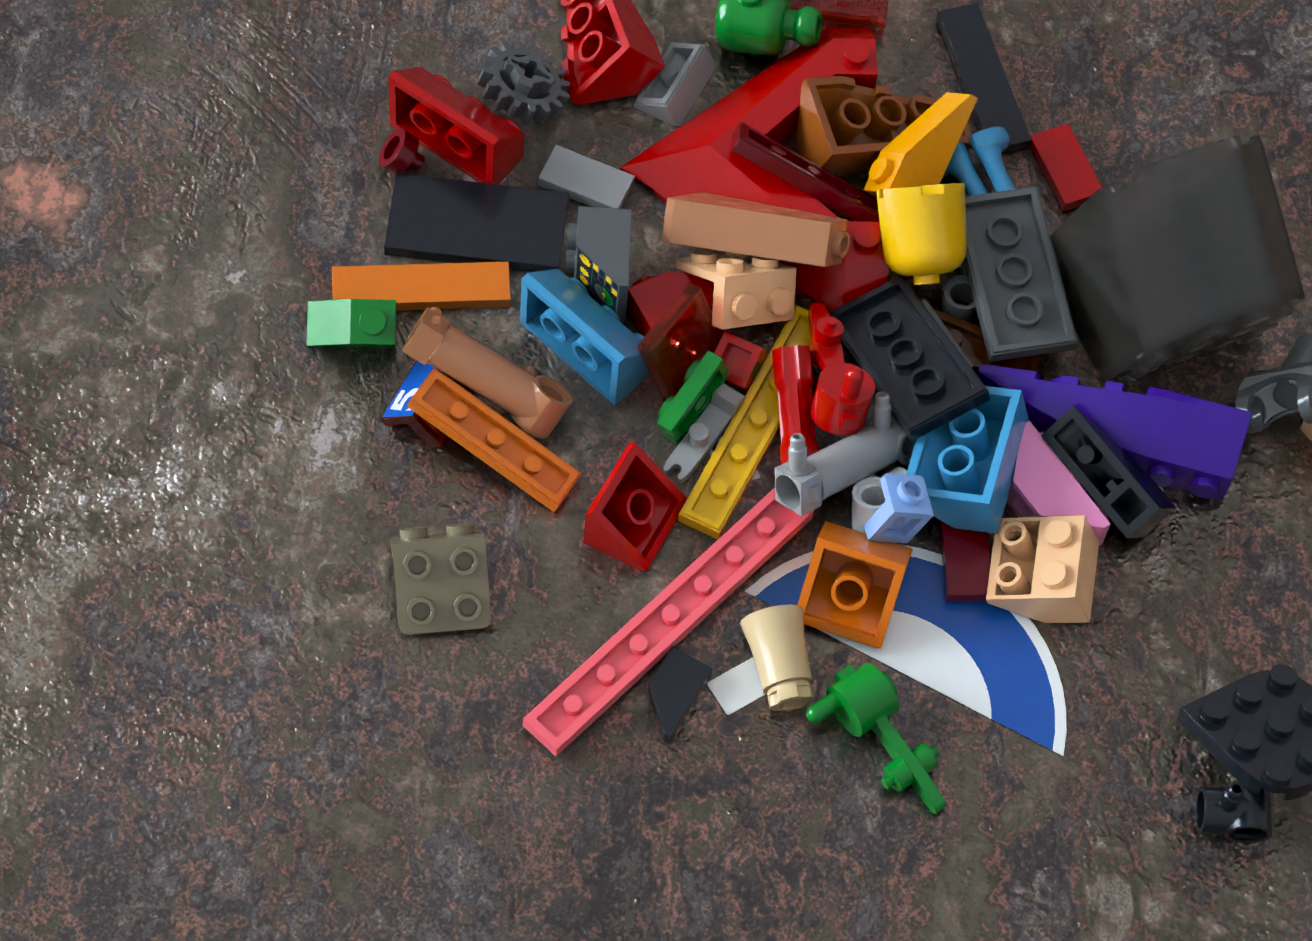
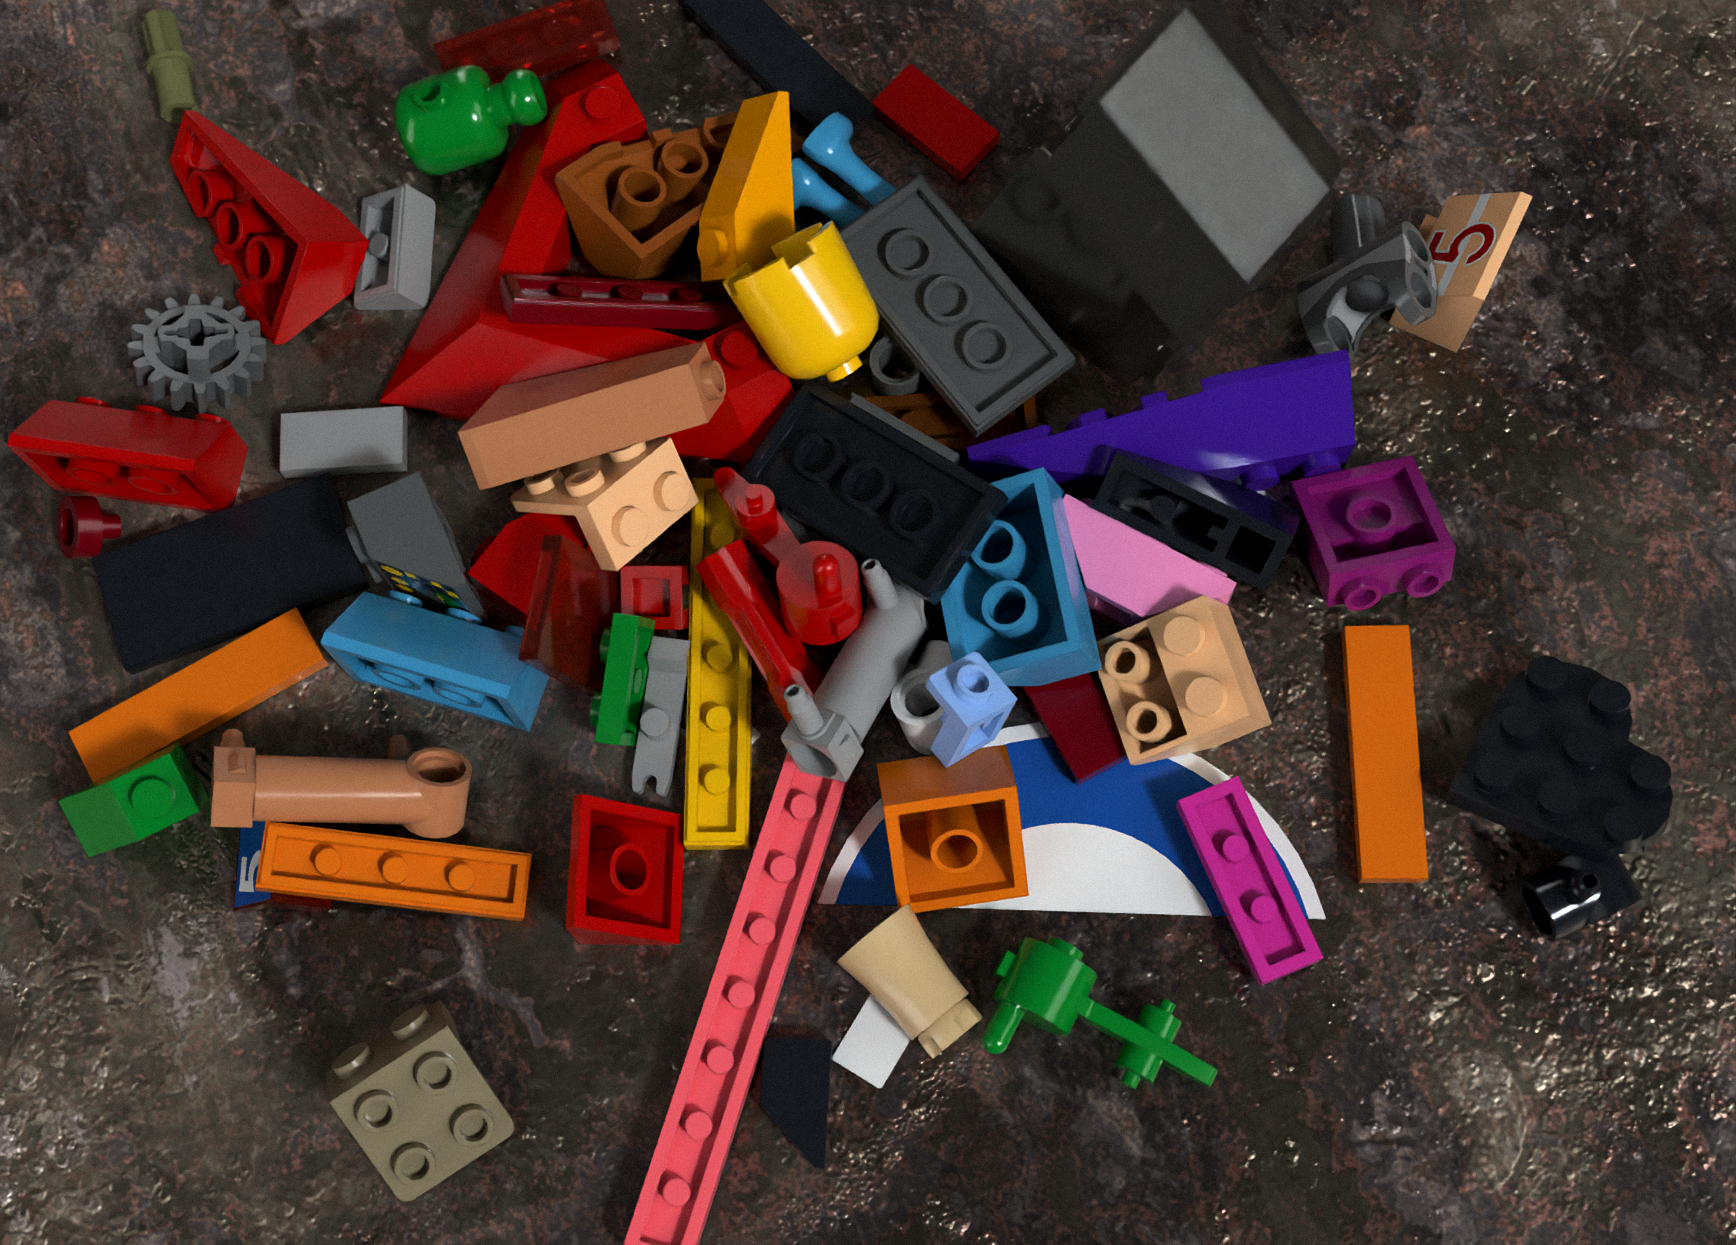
camera: 15 degrees left, 10 degrees up
none -> dark pink plate [1176,776,1324,987]
none -> magenta plate [1290,455,1456,611]
none -> orange tile [1341,625,1429,883]

